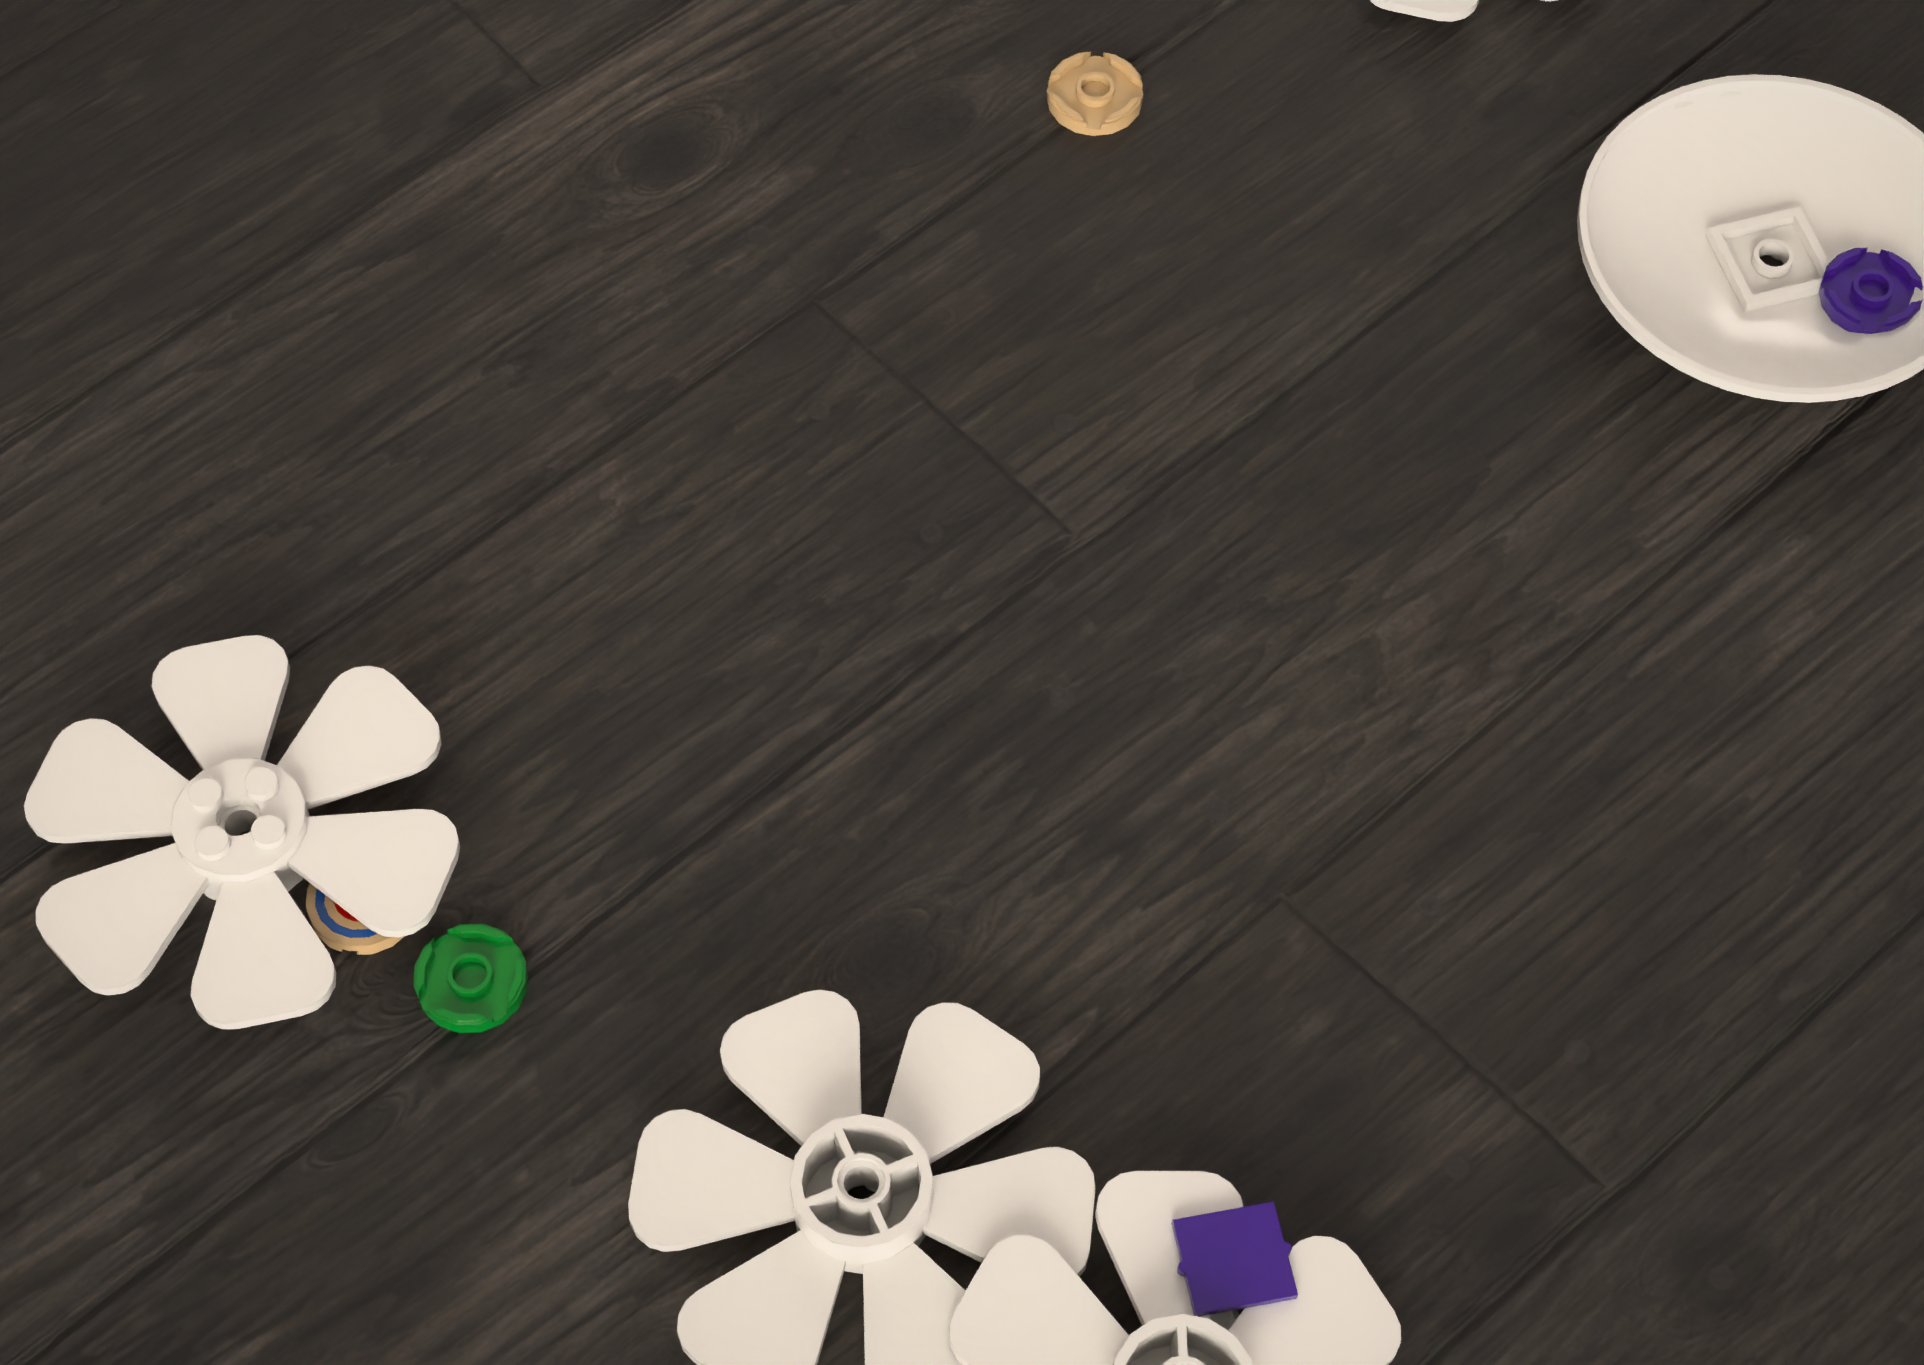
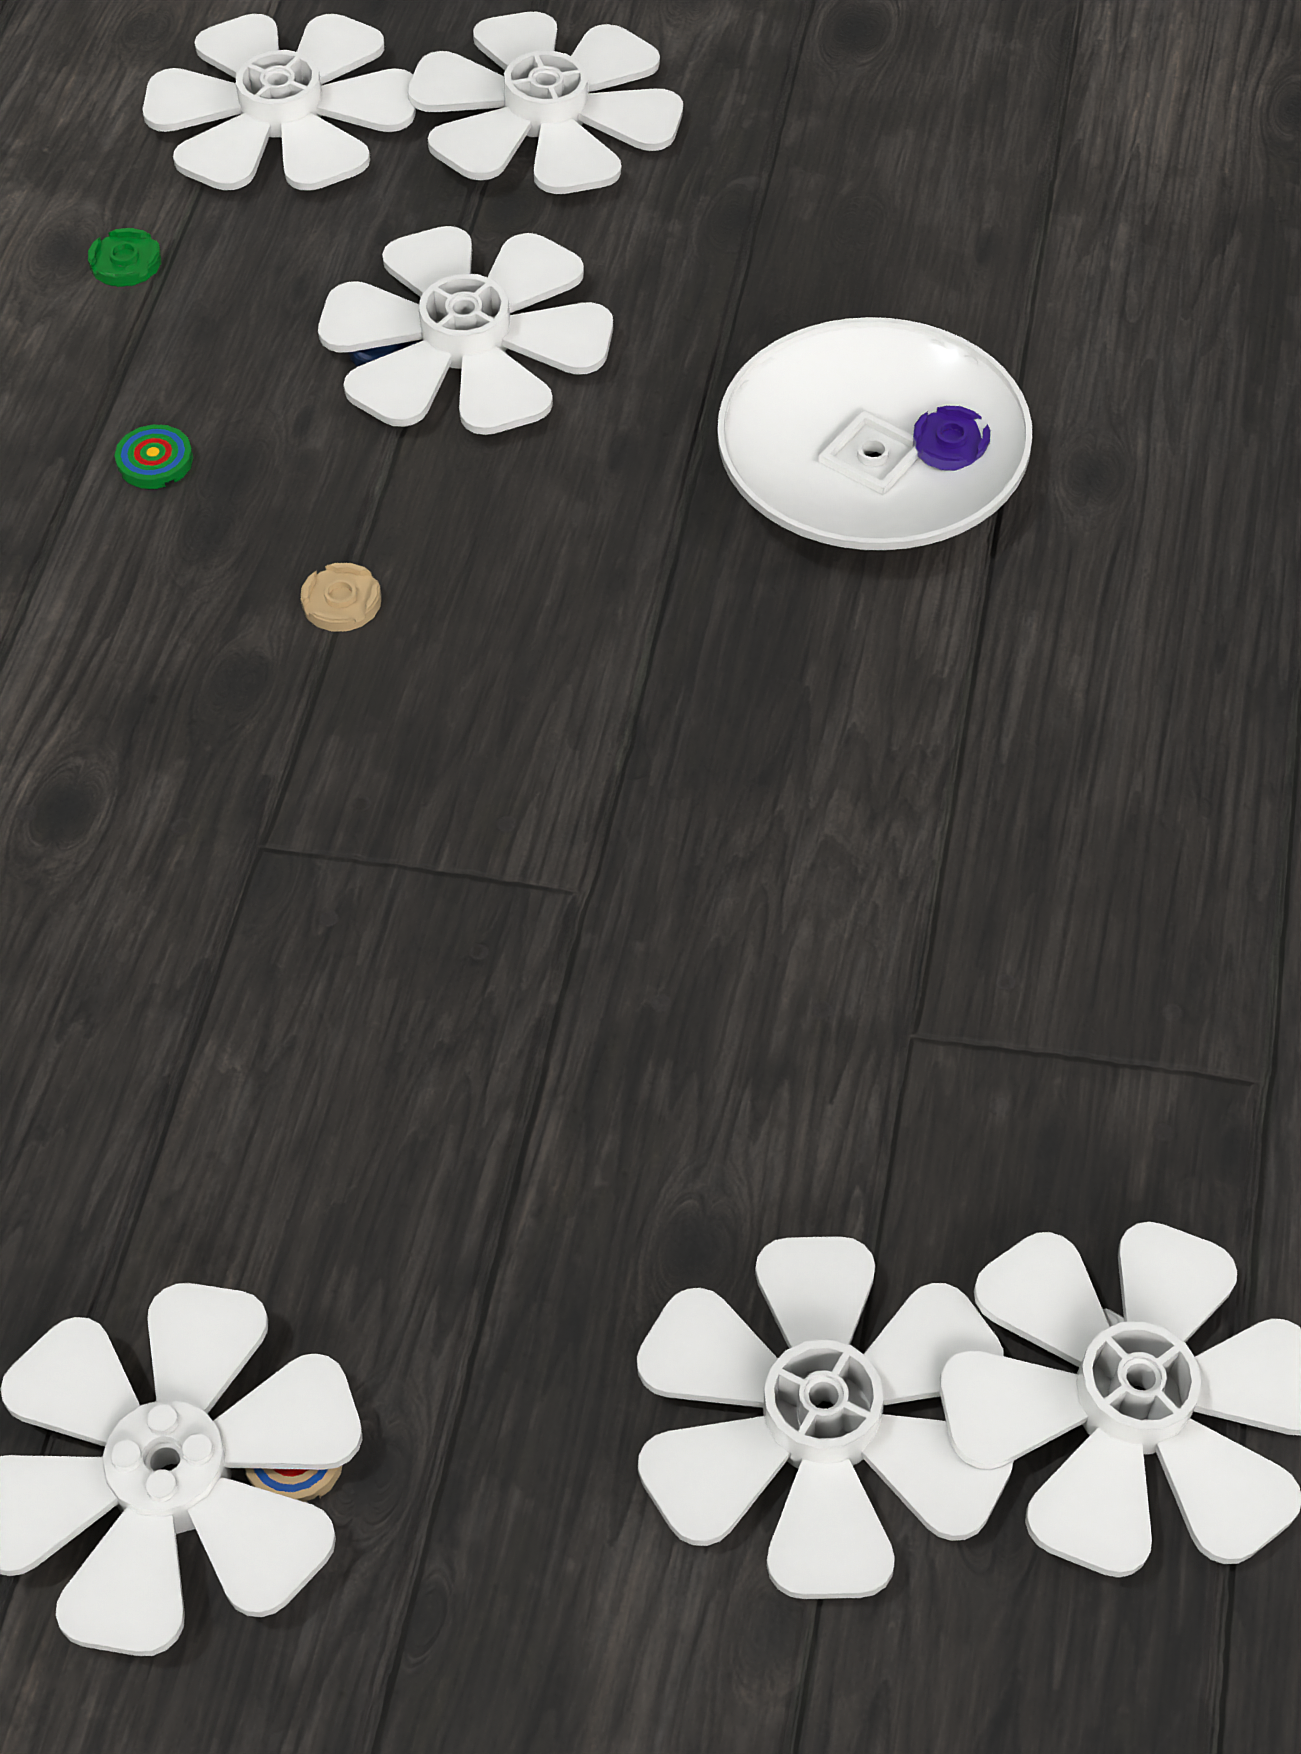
camera: 35 degrees left, 5 degrees down
green tile [414,924,528,1033] -> none
dark purple piece [1171,1201,1298,1317] -> none

